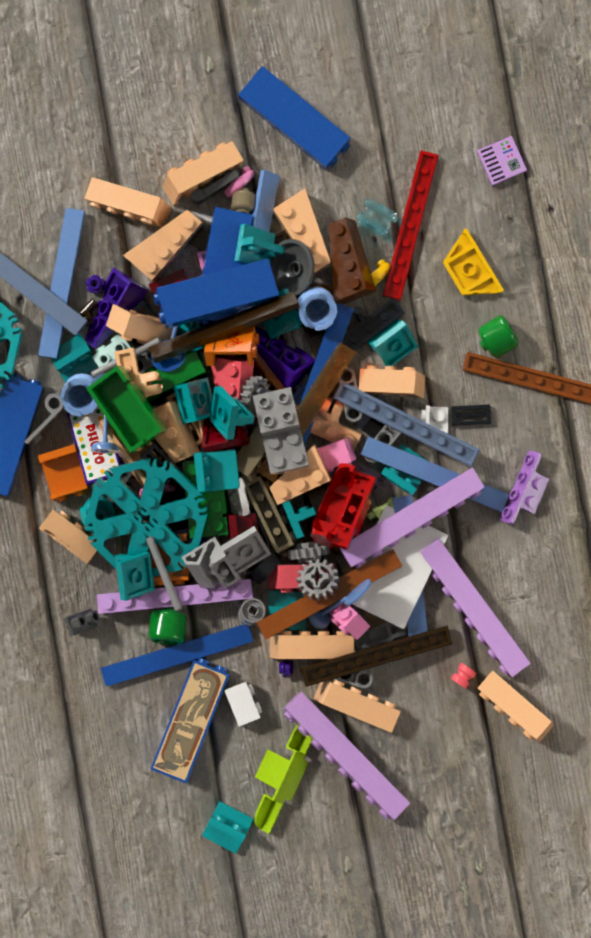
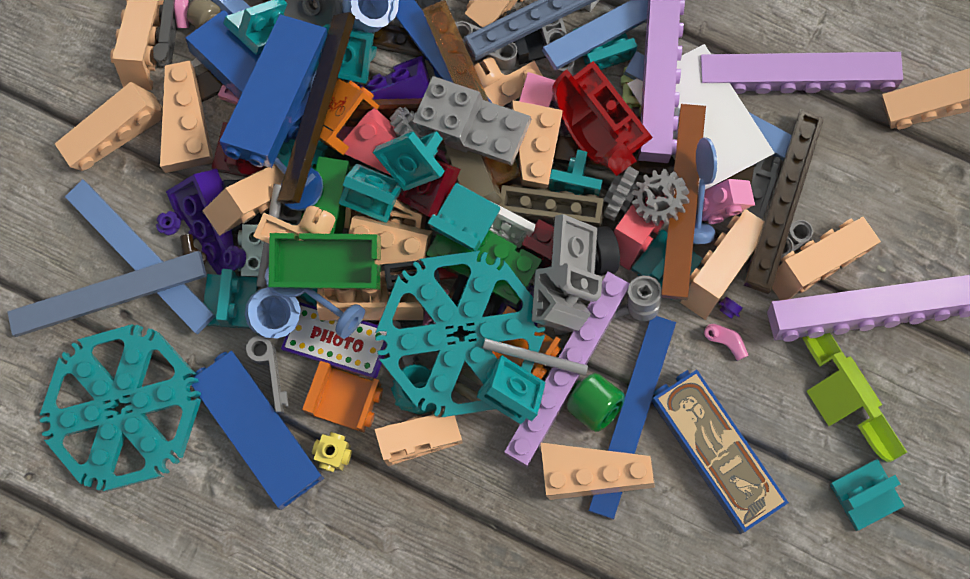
camera: 50 degrees left, 10 degrees down
dark grey hips [63,609,100,637] -> none
white brick [224,681,263,726] -> none
coral wheel [450,663,477,689] -> none
none -> dark purple plate [223,246,246,271]
none -> light yellow brick [312,432,352,472]
none -> light nougat wedge [541,443,655,500]
none -> bright pink arm [704,324,749,361]

